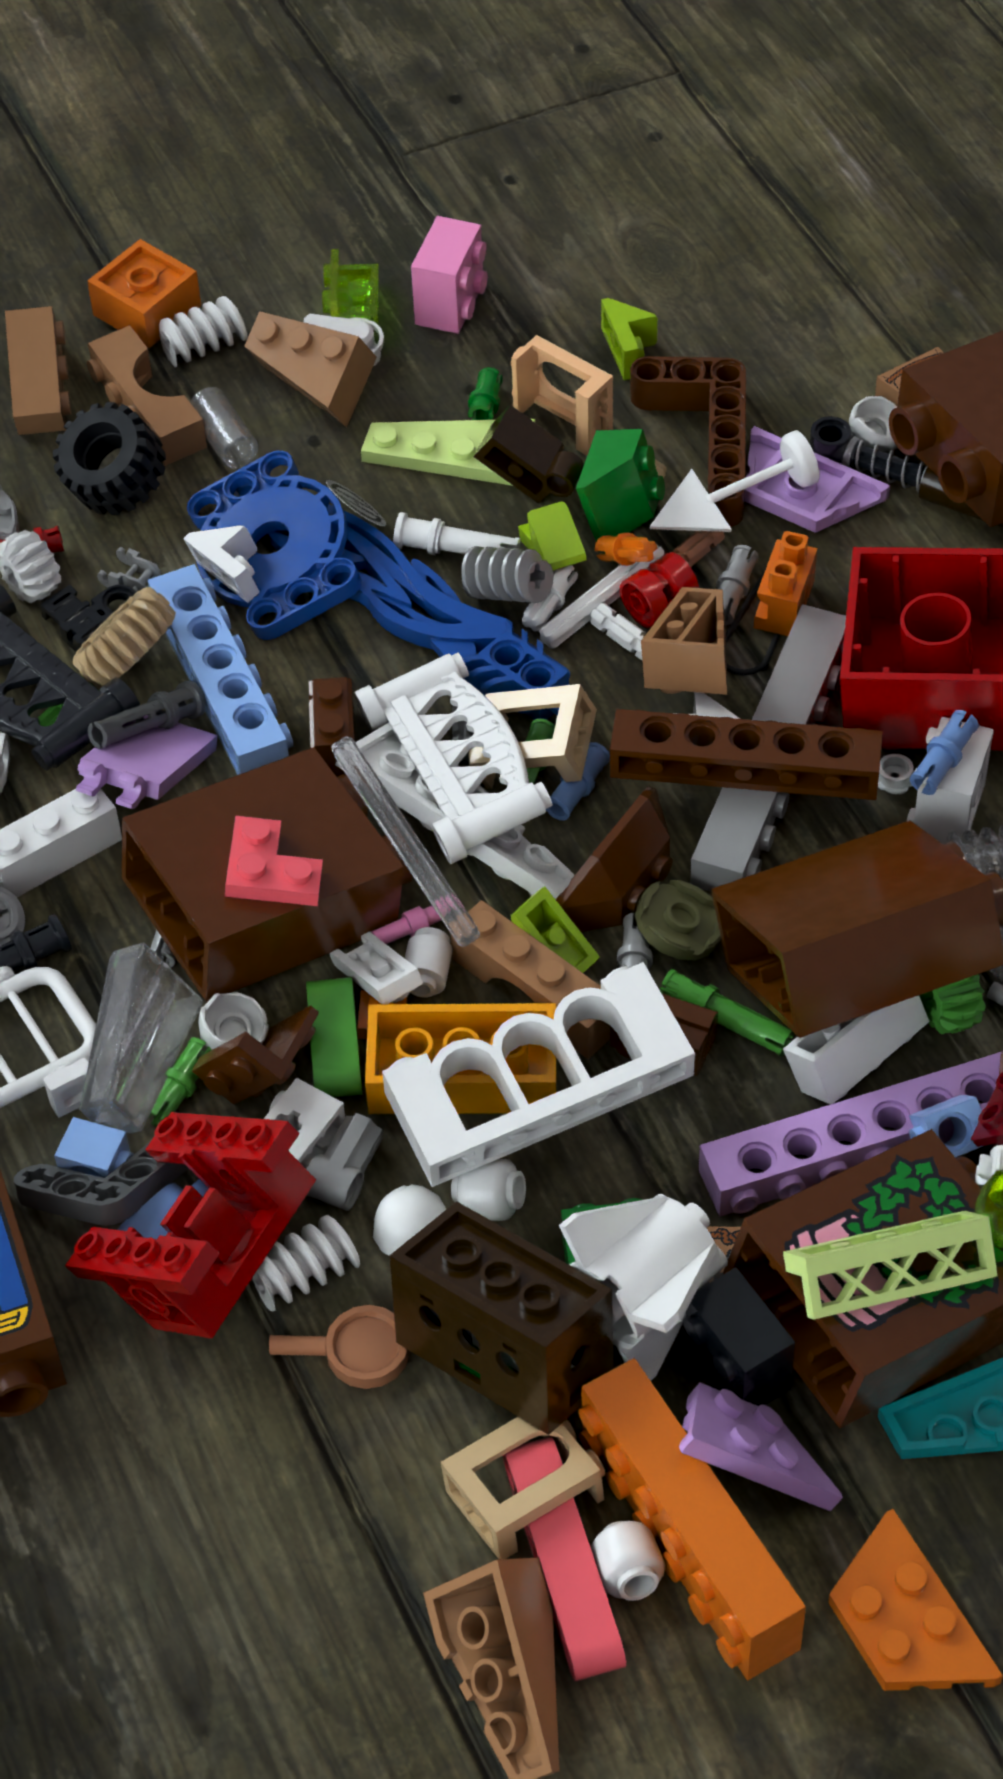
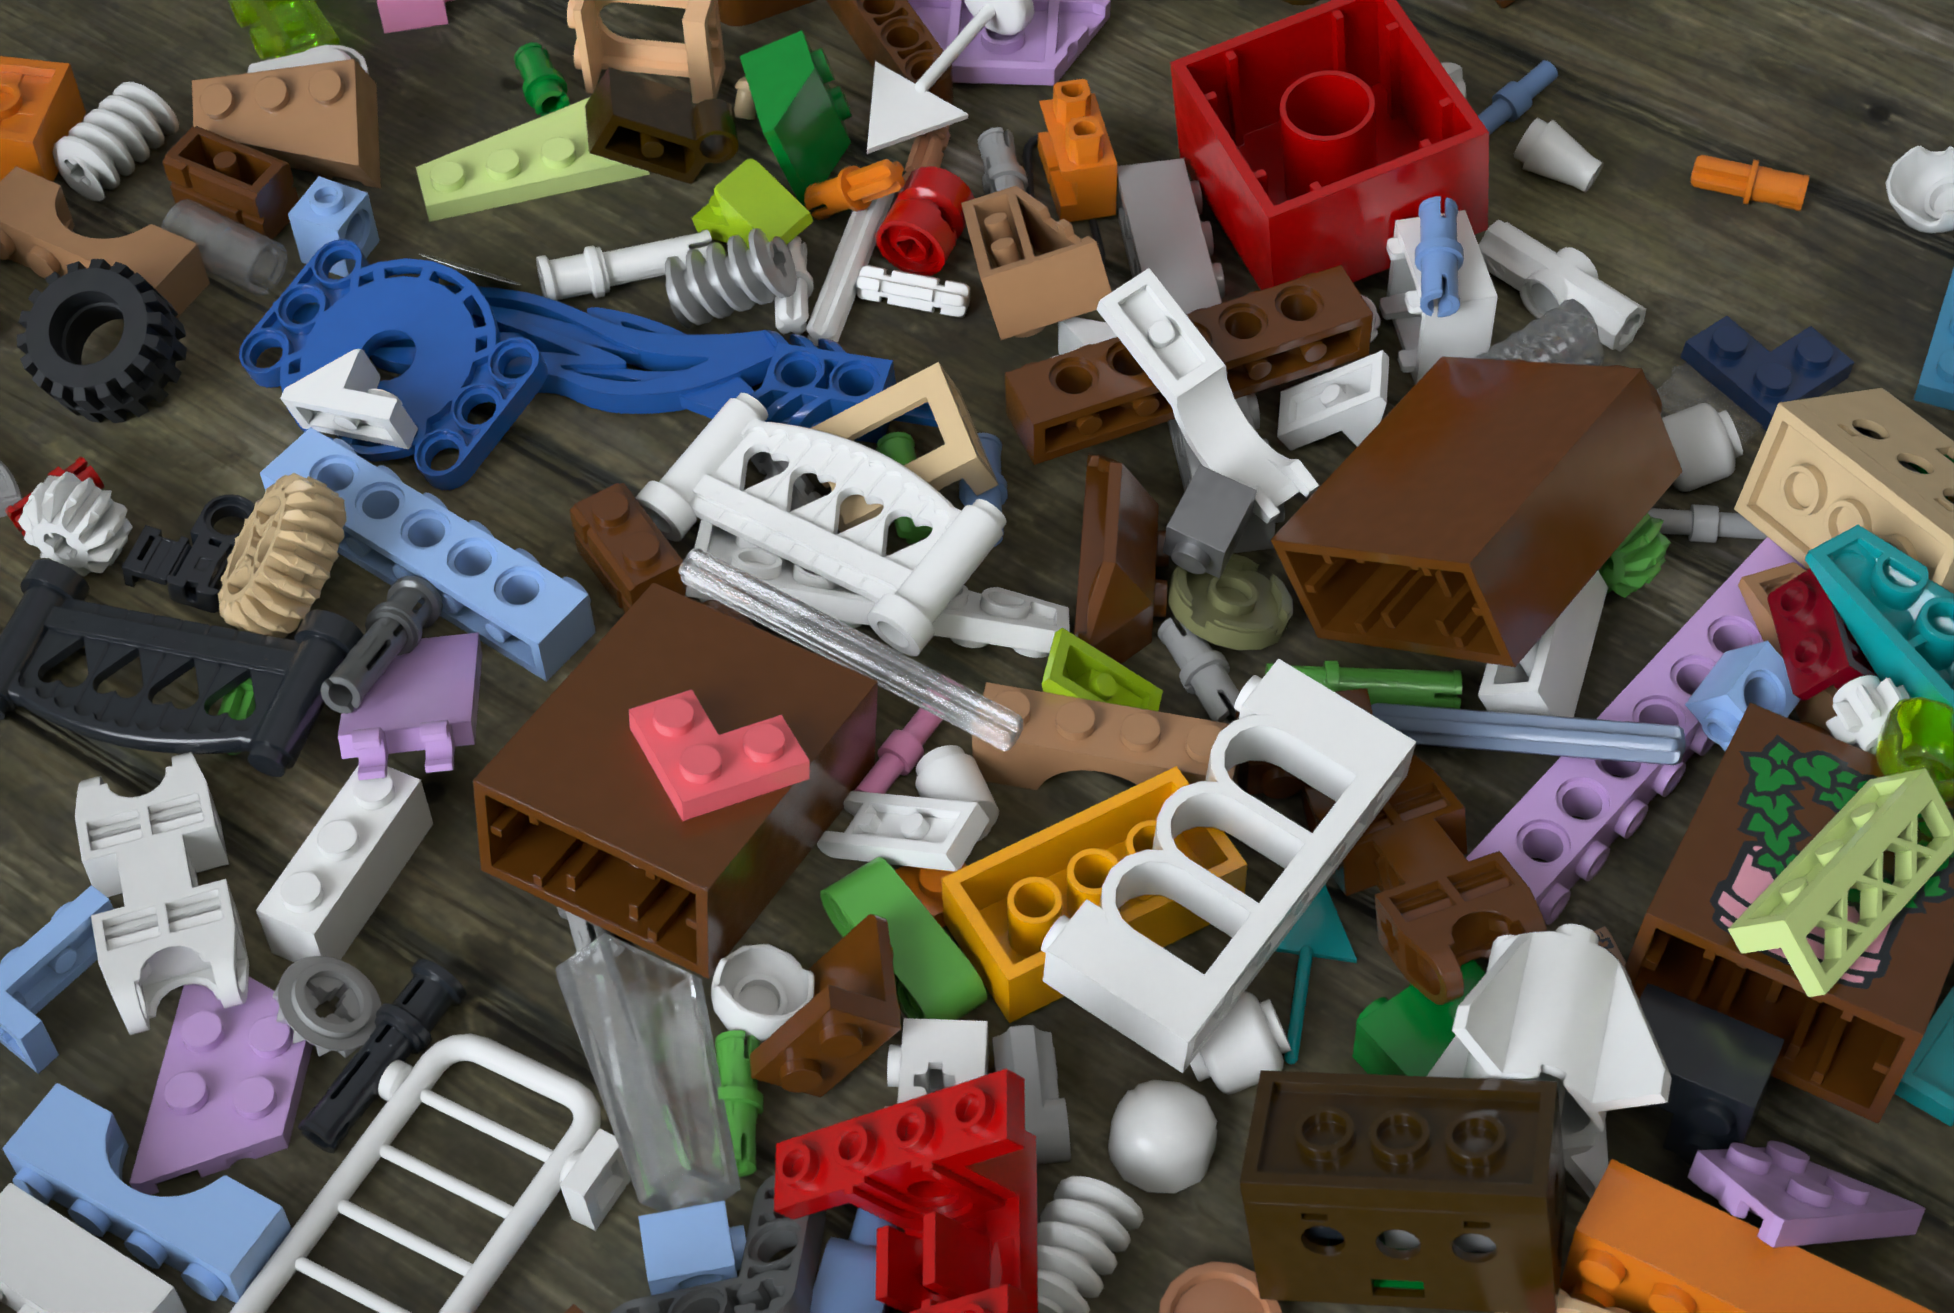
camera: 30 degrees left, 0 degrees up
light grey piece [97,547,161,592] -> none
none -> reddish brown brick [162,126,299,242]
none -> light blue brick [288,176,380,277]
none -> white piece [1097,268,1319,524]
none -> flat silver brick [1163,464,1257,578]
none -> teal piece [1275,885,1357,1065]
none -> white slope [1277,350,1389,450]
none -> reddish brown piece [1301,754,1547,1005]
none -> sand blue axle [1371,703,1686,766]

